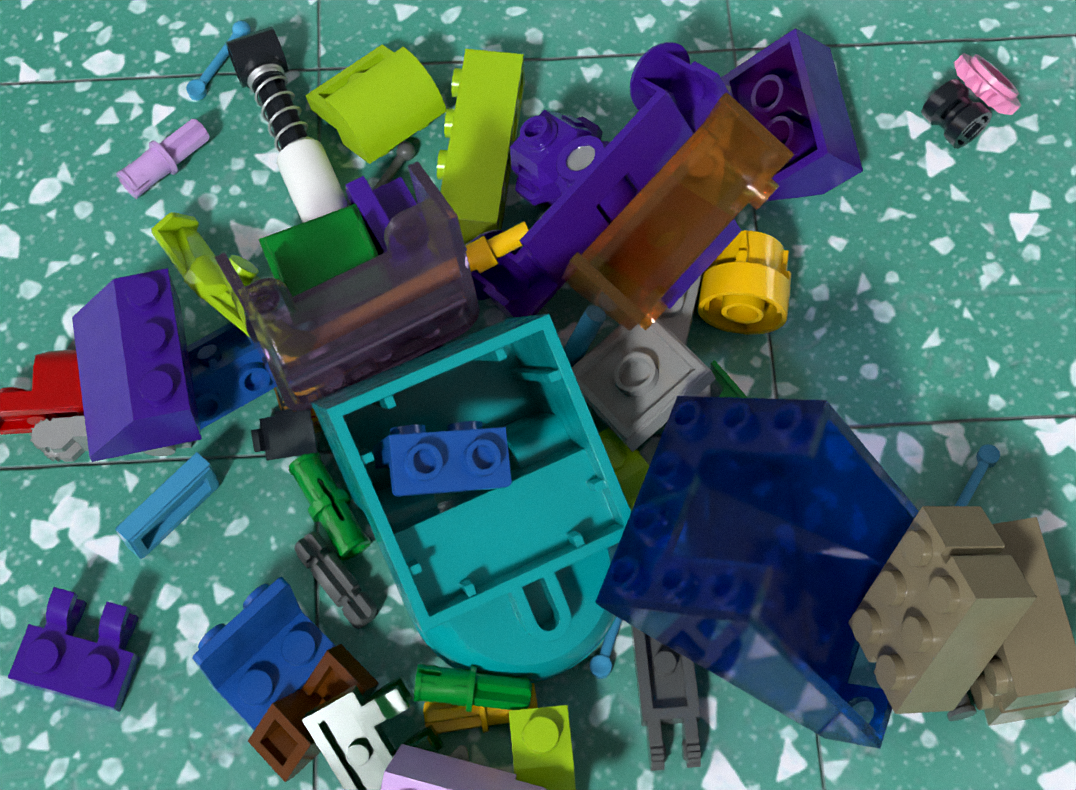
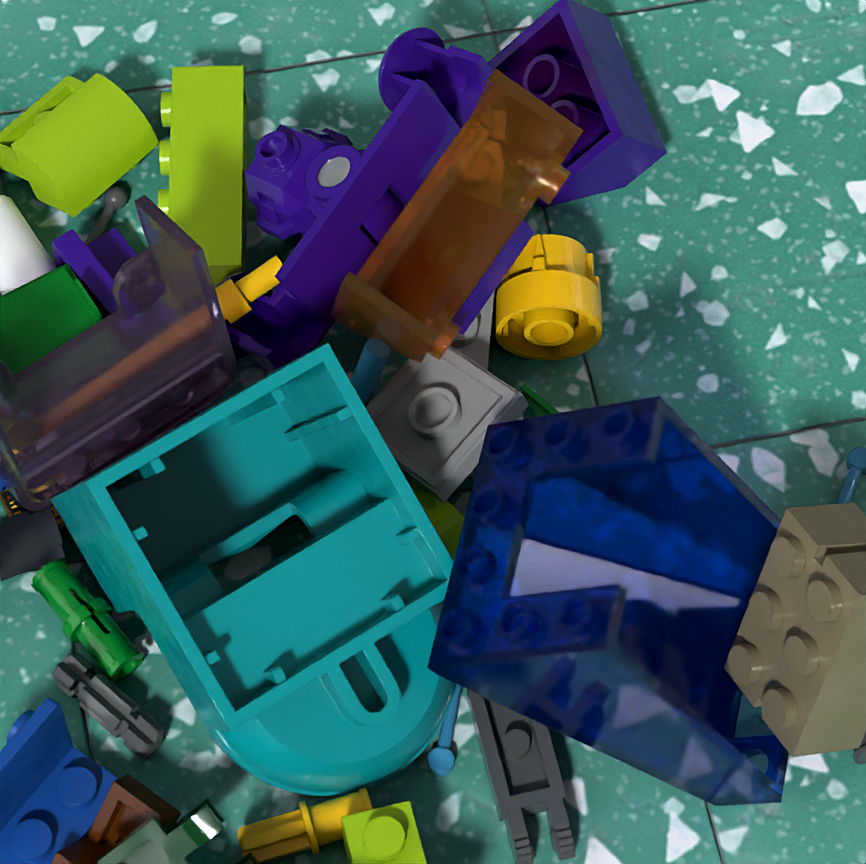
camera: 10 degrees left, 5 degrees down
blue bracket [373,421,512,497] -> none
green axle [413,663,532,712] -> none
black wheel [921,79,992,149] -> none
bright pink gear [954,53,1021,115] -> none

